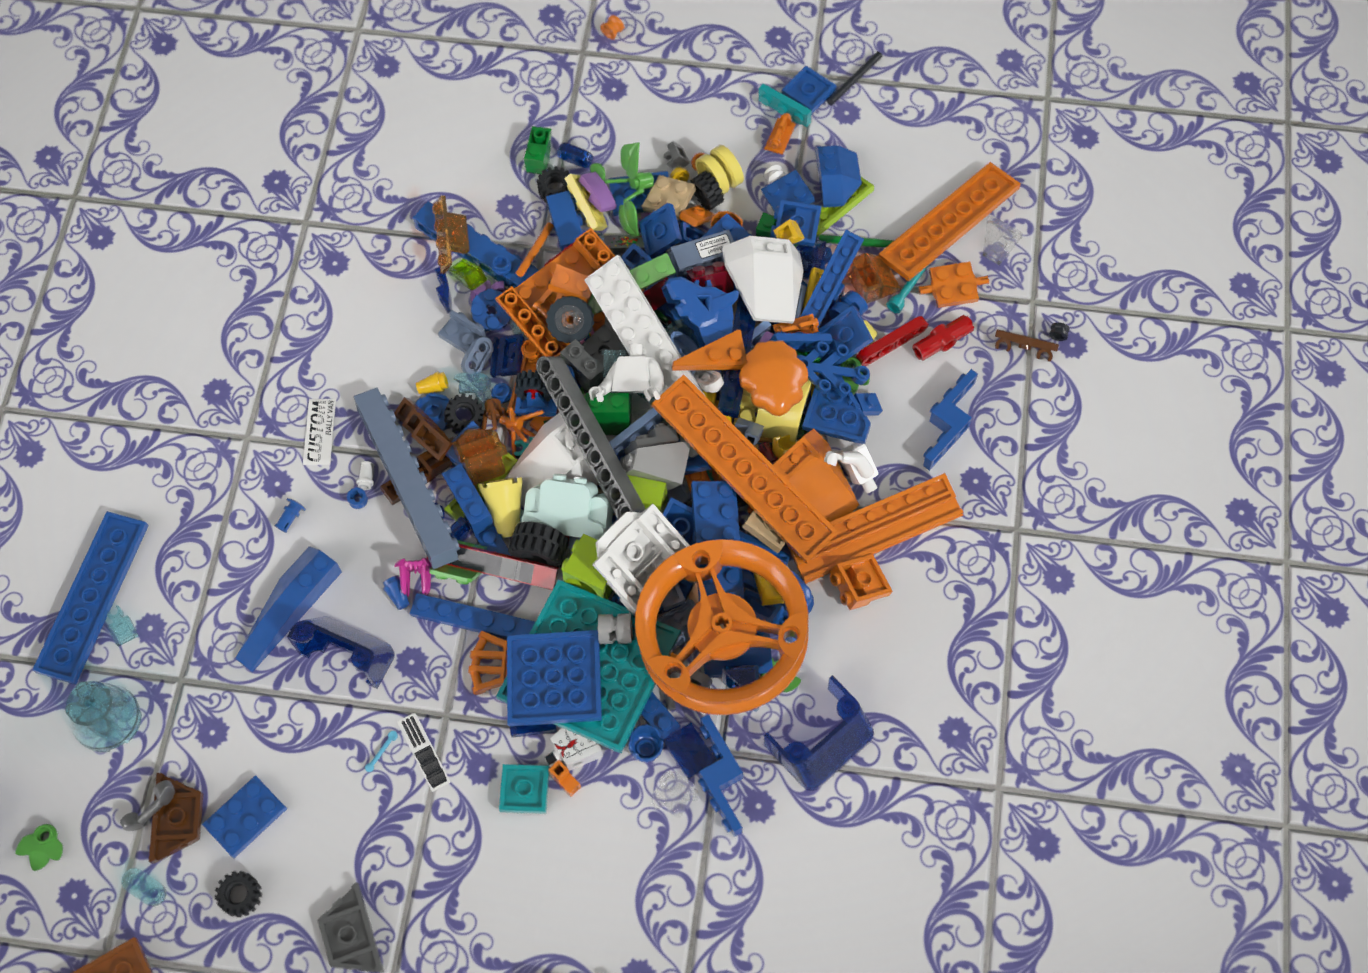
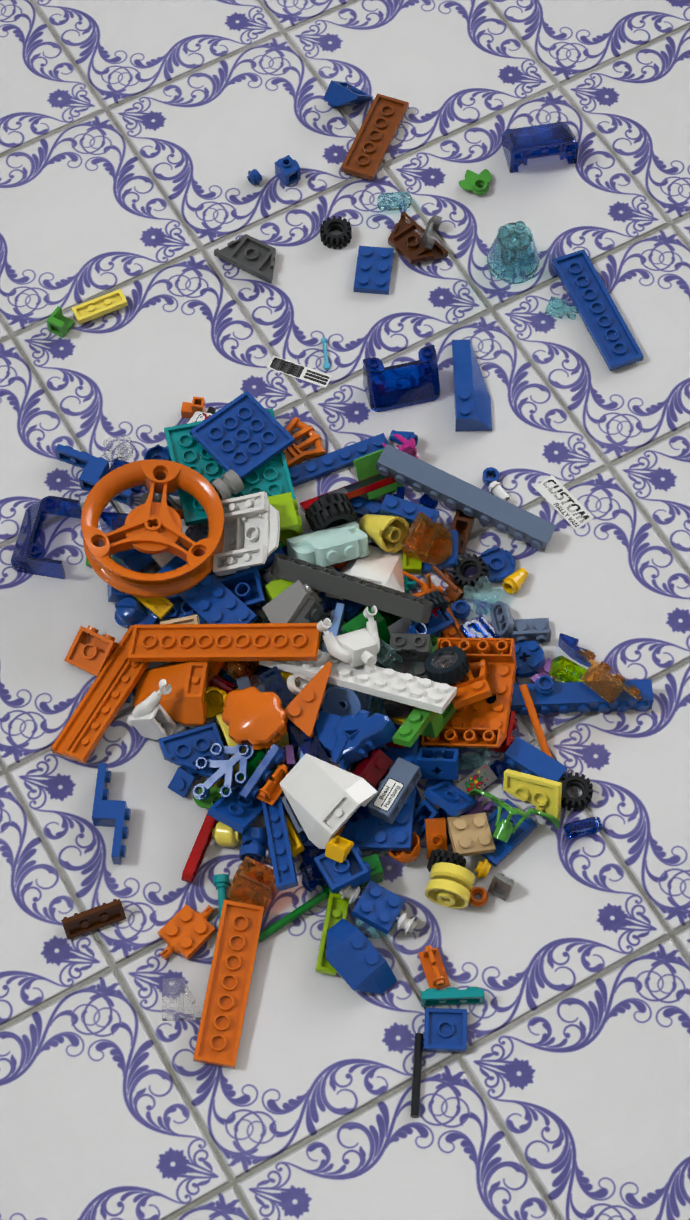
camera: 140 degrees right, 5 degrees down
blue pin [274,498,306,533] -> none
reddish brown slope [394,397,453,461] -> none
teal plate [499,764,550,814] -> none
green slope [524,126,552,175] -> none
medium lavender slope [579,172,617,212] -> none
orange wheel [600,15,625,40] -> none
red piece [912,315,974,361] -> none
black bush [1049,322,1070,341] -> none

